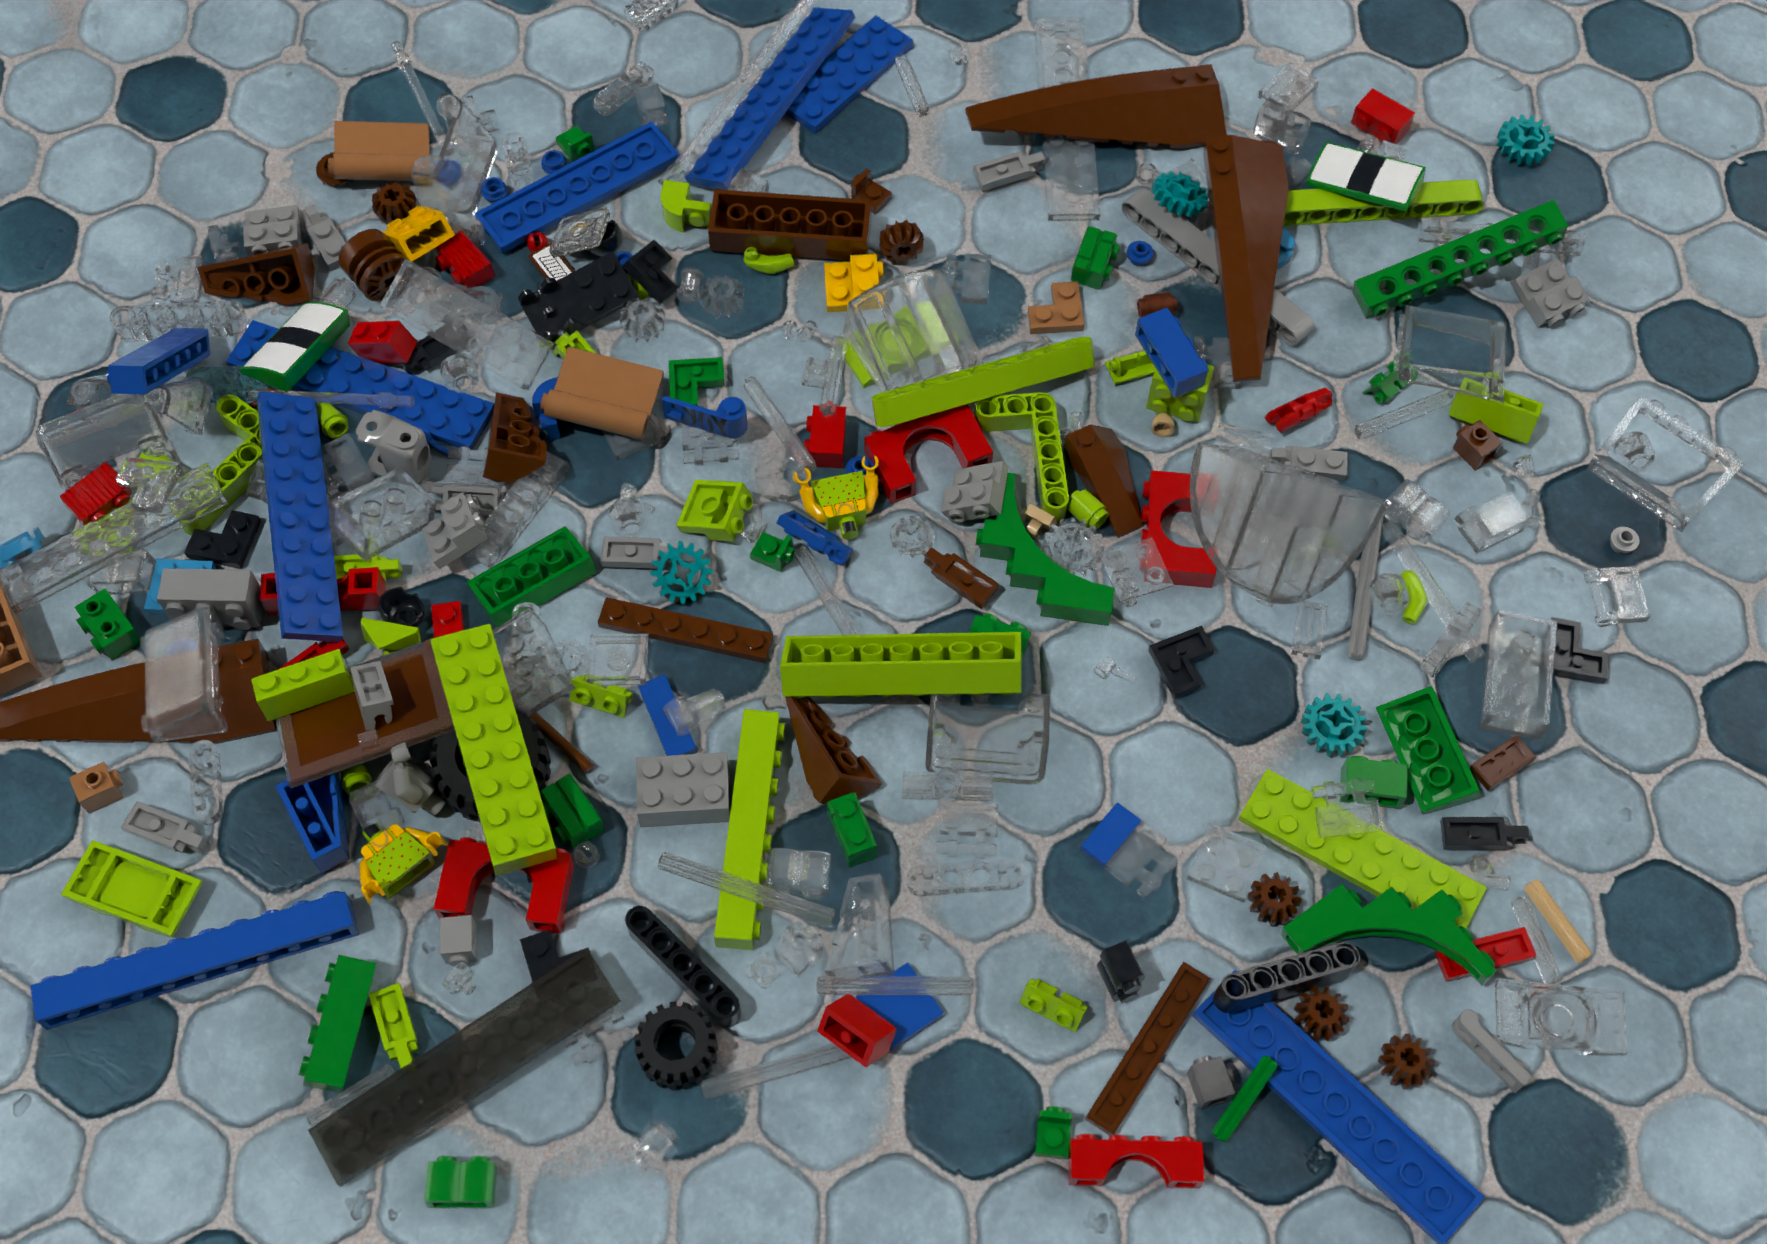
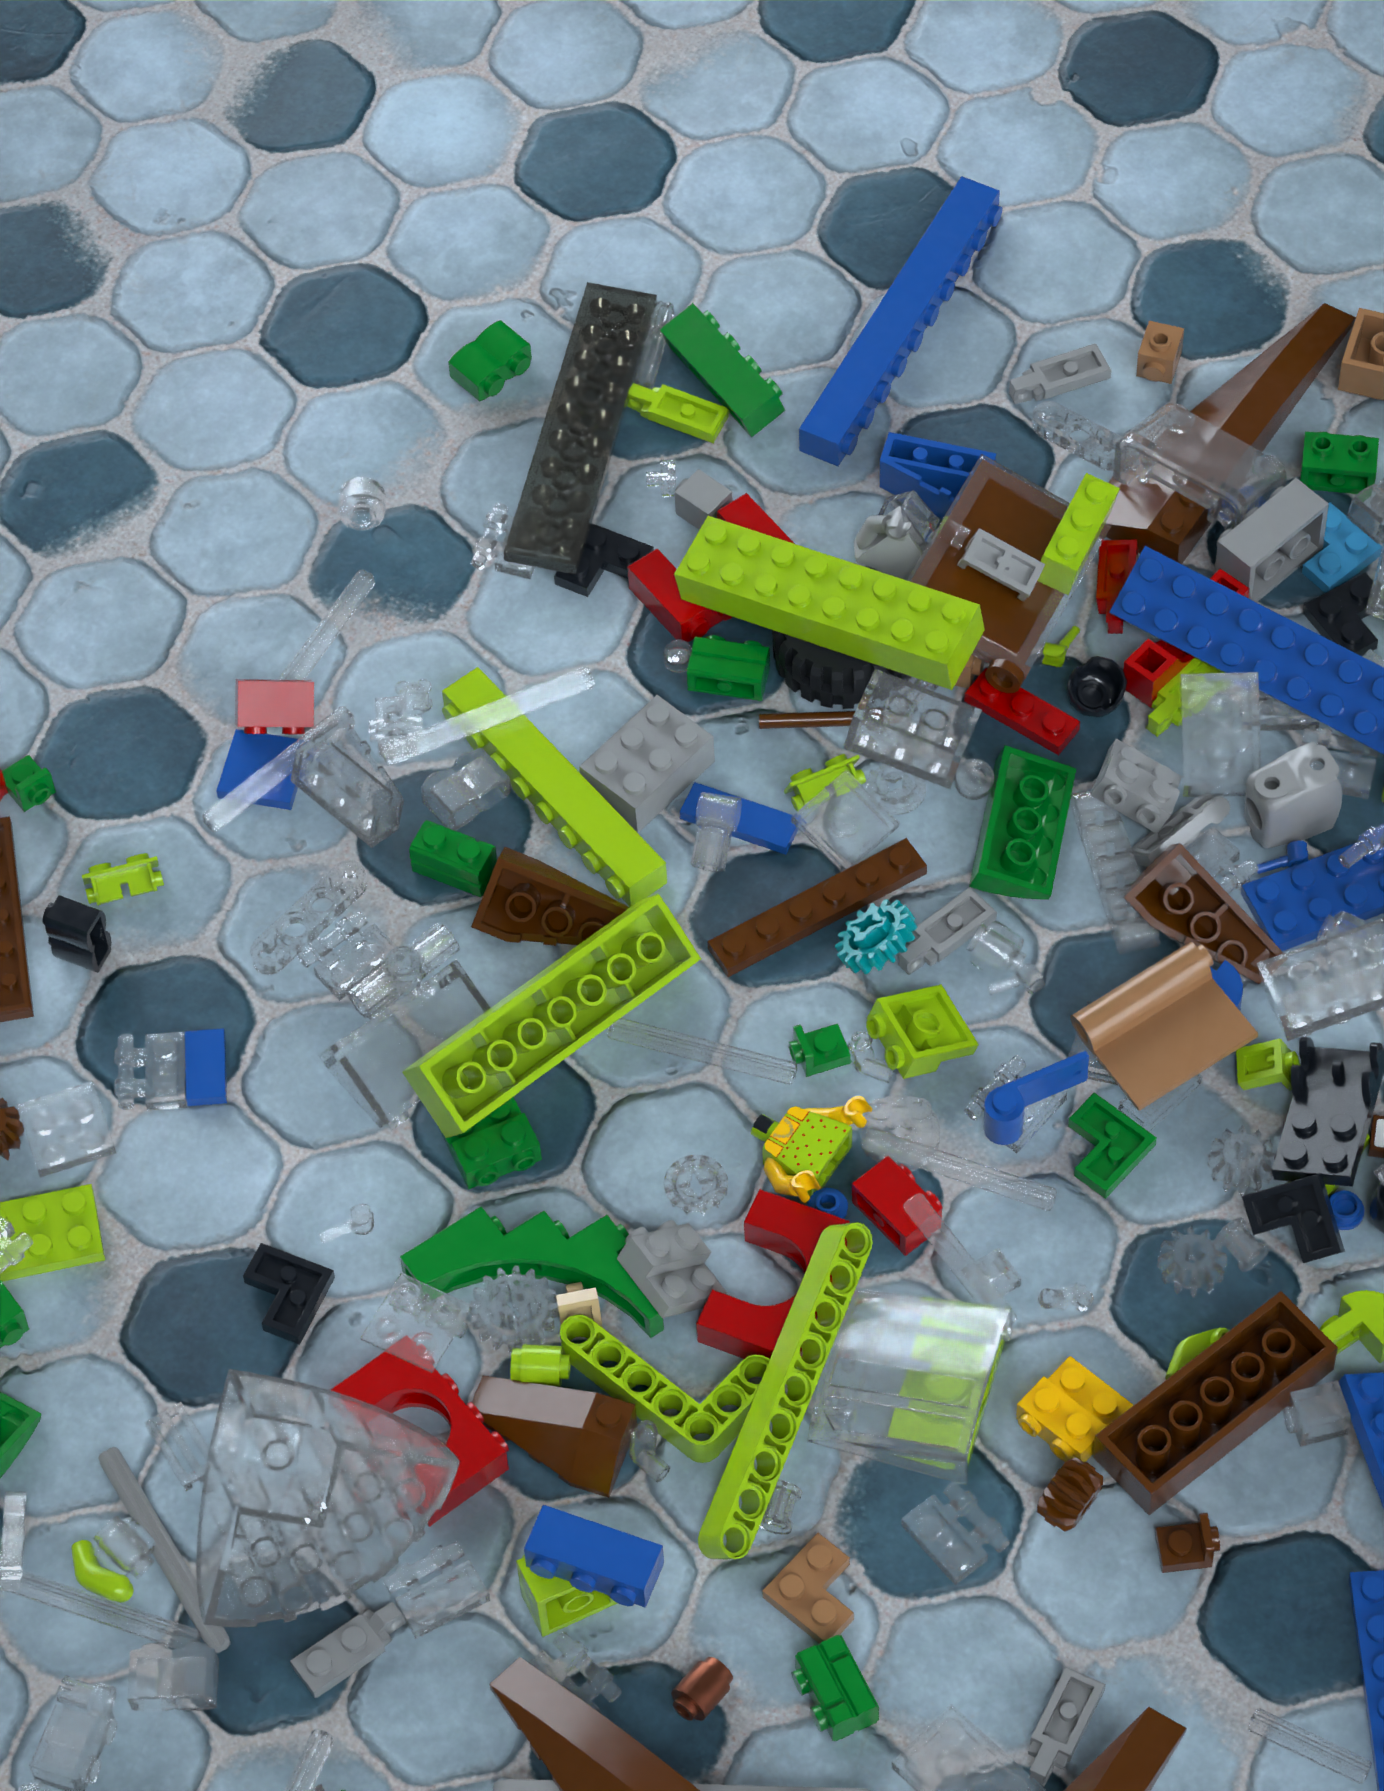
camera: 140 degrees right, 5 degrees down
lime slope [61,840,203,938] -> none
torso [359,822,448,904] -> none
lime slope [360,617,422,651] -> none
black beam [625,906,741,1028] -> none
black tyre [634,1001,718,1091] -> none
blue hinge [776,510,853,565] -> none
reddish brown hinge [924,547,999,610] -> none
lime hinge [1104,350,1155,385] -> none
blue plate [1127,241,1153,266] -> none
red hinge [1265,388,1332,432] -> none
teal gear [1301,693,1368,757] -> none

